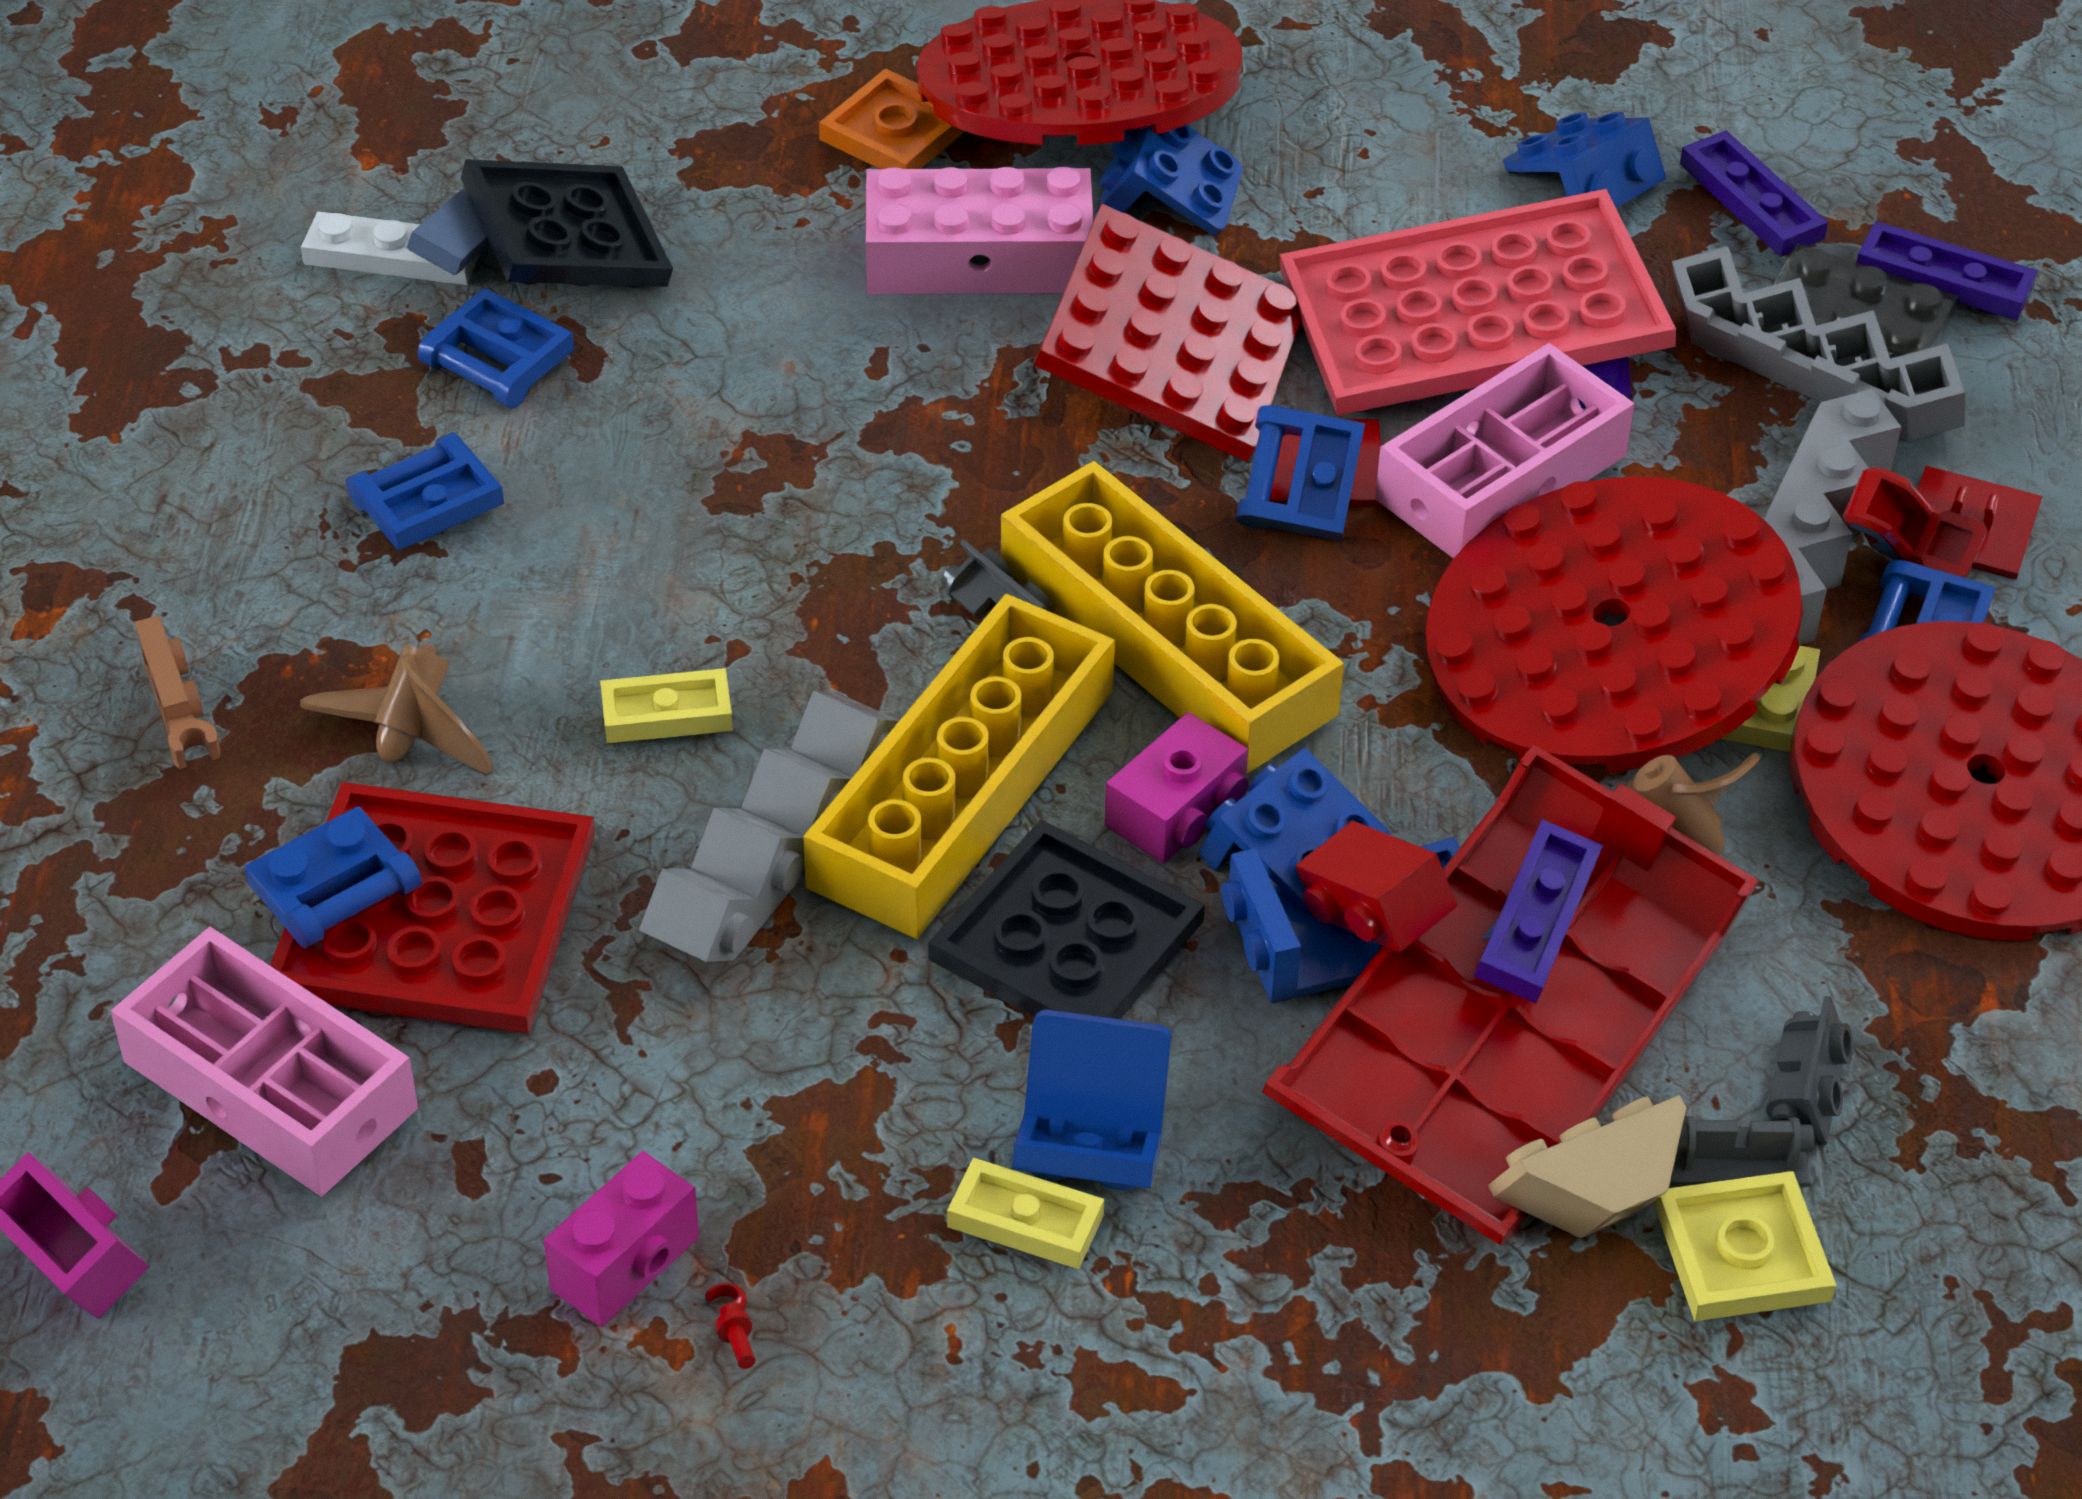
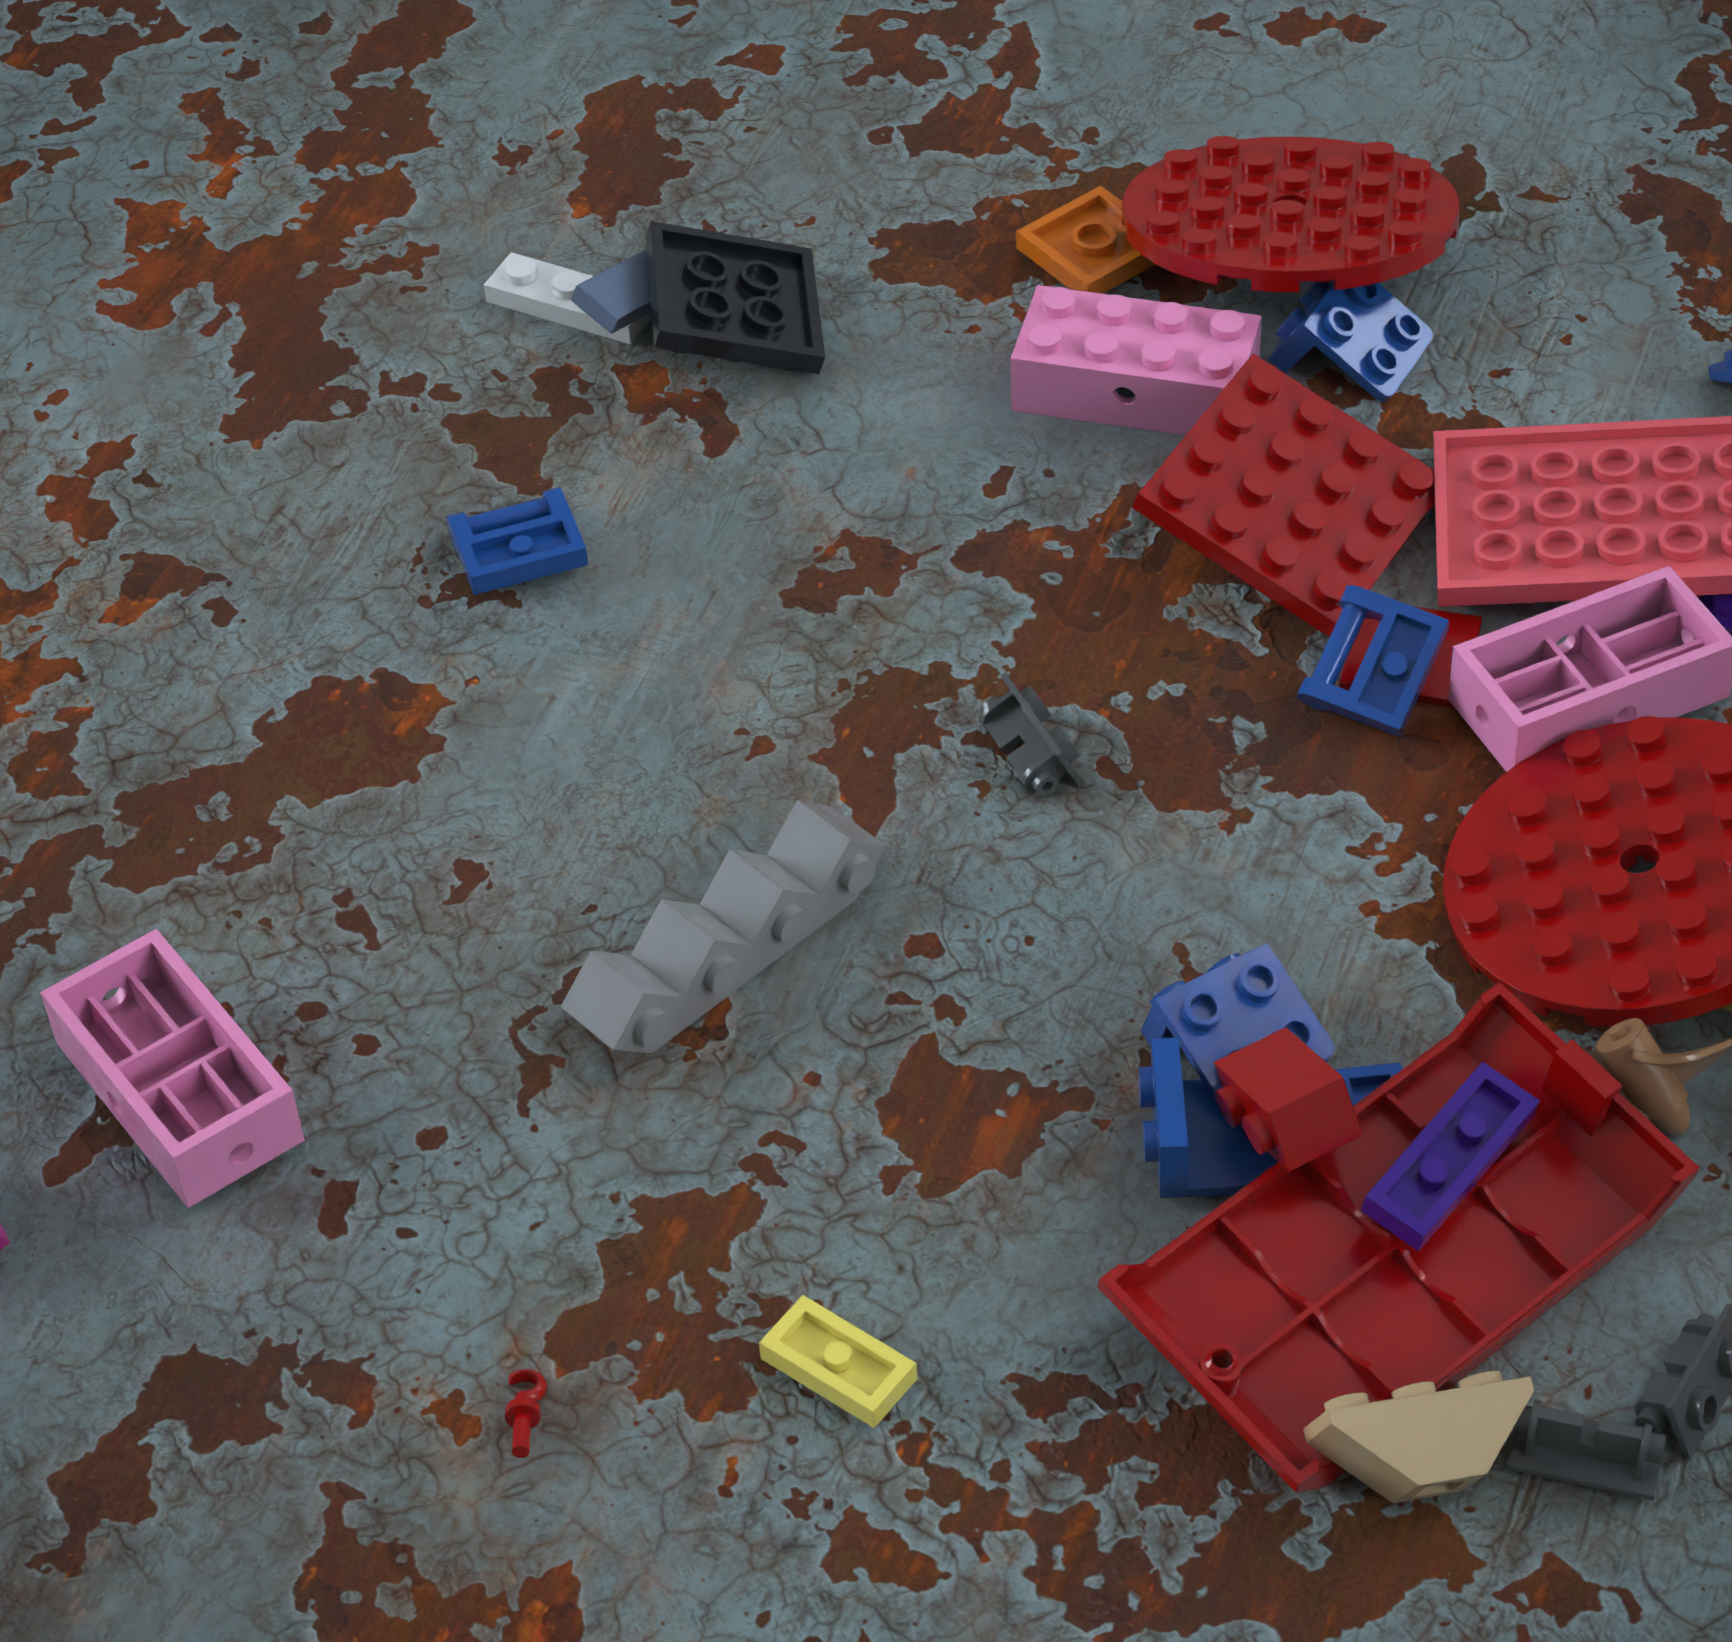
camera: 20 degrees right, 0 degrees up
nougat plate [135,615,221,769] -> none
blue plate [244,806,422,949] -> none
red plate [270,782,595,1034] -> none
medium nougat piece [300,643,493,774] -> none
blue plate [418,288,574,409] -> none
dark pink brick [543,1150,699,1327] -> none
light yellow plate [600,668,733,744] -> none
yellow brick [803,593,1115,940] -> none
black plate [928,820,1205,1019] -> none
yellow brick [1001,461,1344,774] -> none
blue bracket [1012,1010,1172,1190] -> none
dark pink brick [1104,712,1249,864] -> none
light yellow plate [1655,1171,1836,1322] -> none

